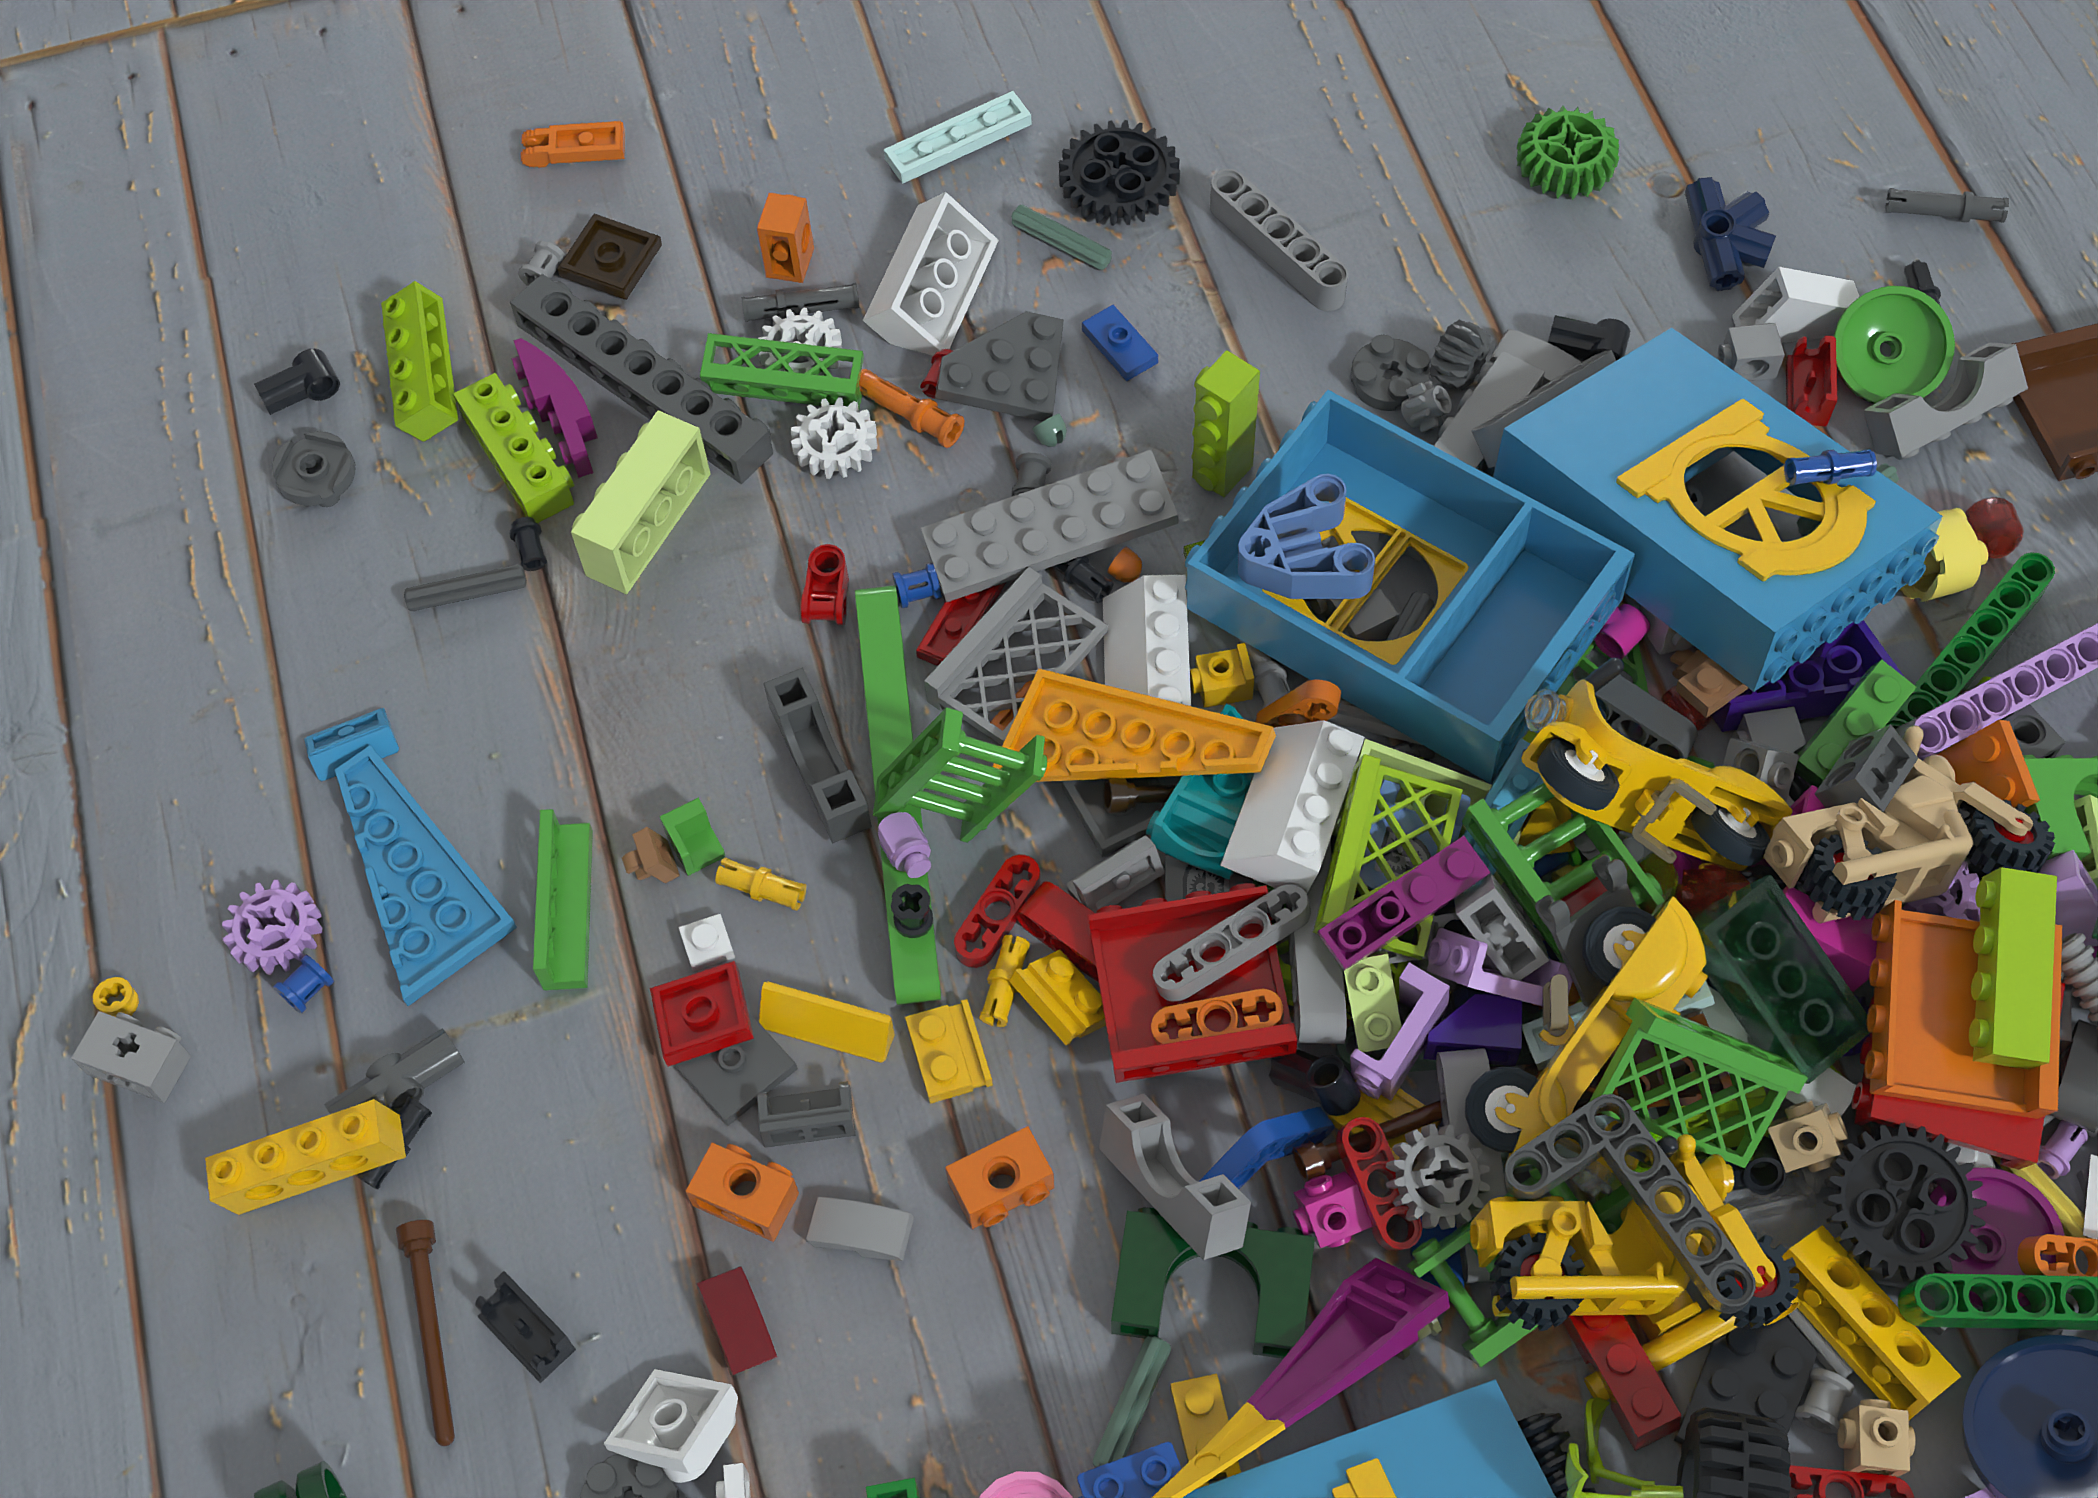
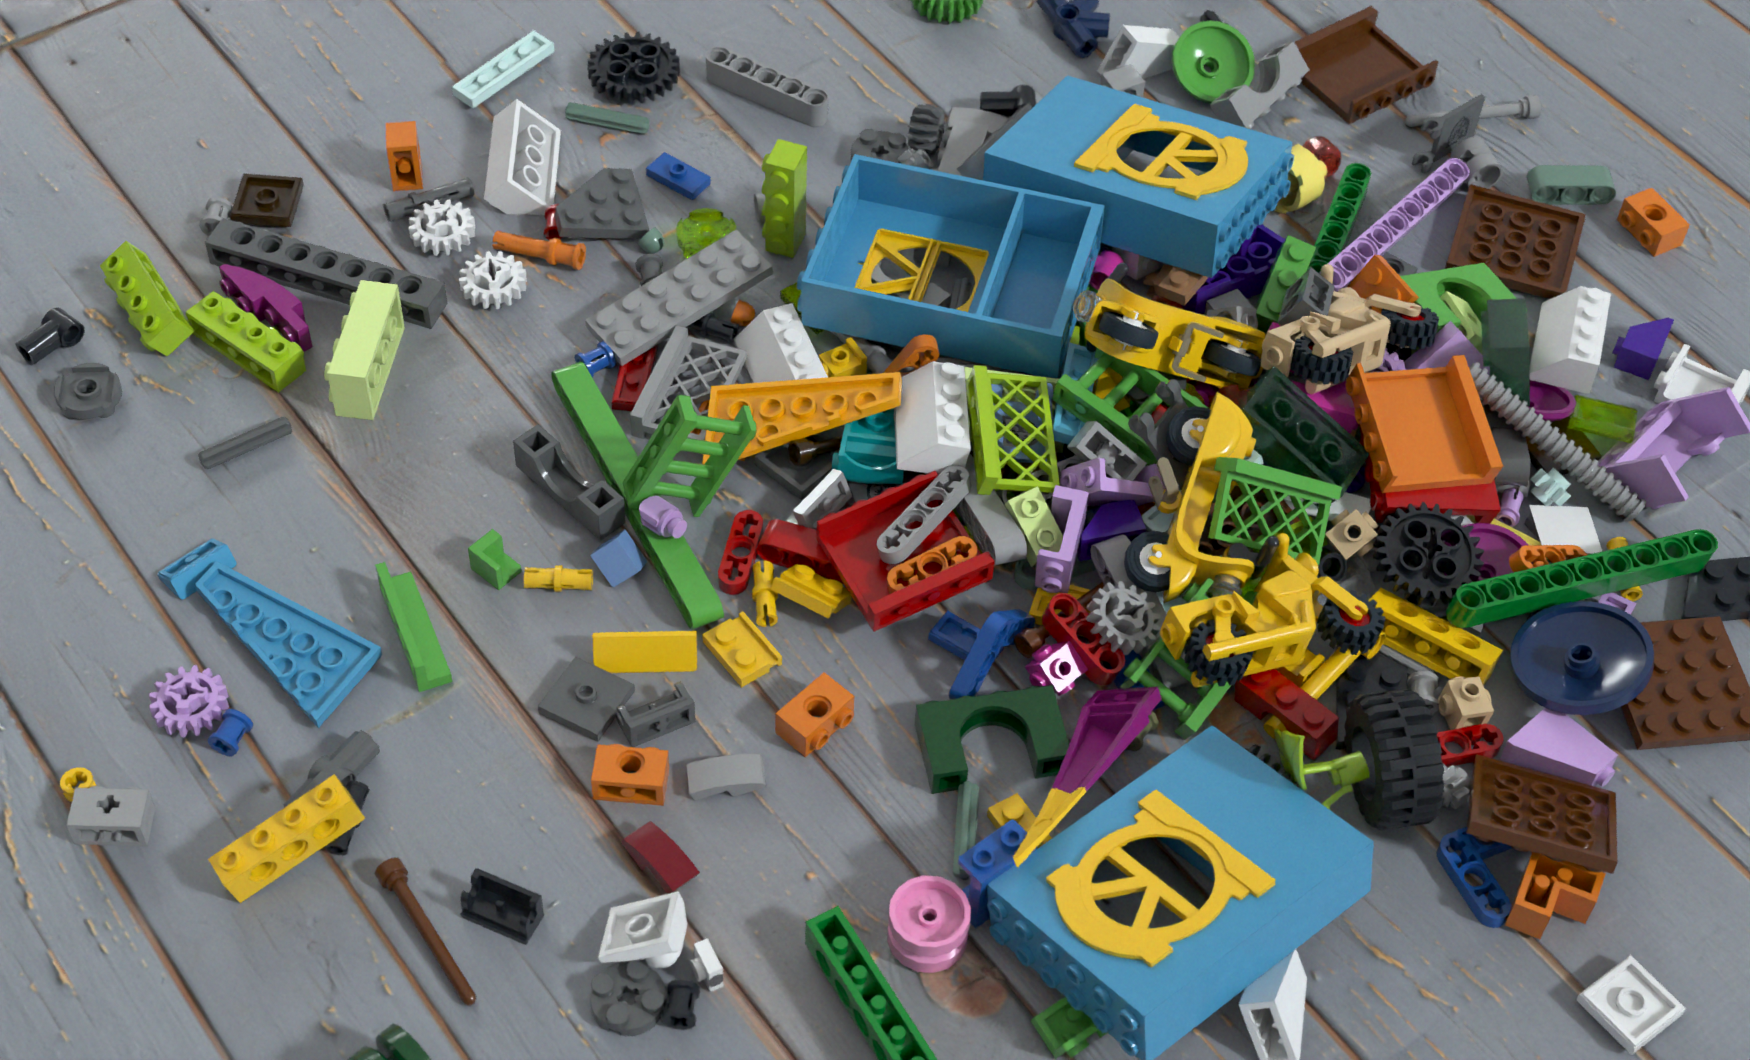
camera: 25 degrees left, 10 degrees down
black pin [509,517,547,571] -> none
orange hinge [521,121,625,168] -> none
medium nougat tile [622,827,680,884] -> none
red tile [650,961,754,1067] -> none
white plate [678,914,735,972] -> none
bright green fence [700,333,864,410] -> none
red piece [801,544,849,625] -> none
black bush [891,884,933,938] -> none
light grey arch [1099,1094,1251,1260] -> none
medium blue connector [1238,474,1375,599] -> none
black piece [1269,1049,1361,1116] -> none
magenta slope [1317,836,1491,971] -> none
dark grey beam [1504,1094,1756,1314] -> none
blue pin [1784,449,1877,486] -> none
red hinge [1786,335,1837,427] -> none
lime brick [1969,867,2057,1070] -> none
none -> medium blue panel [590,529,647,587]
none -> clear neon green plate [676,208,736,259]
none -> blue plate [928,610,1004,661]

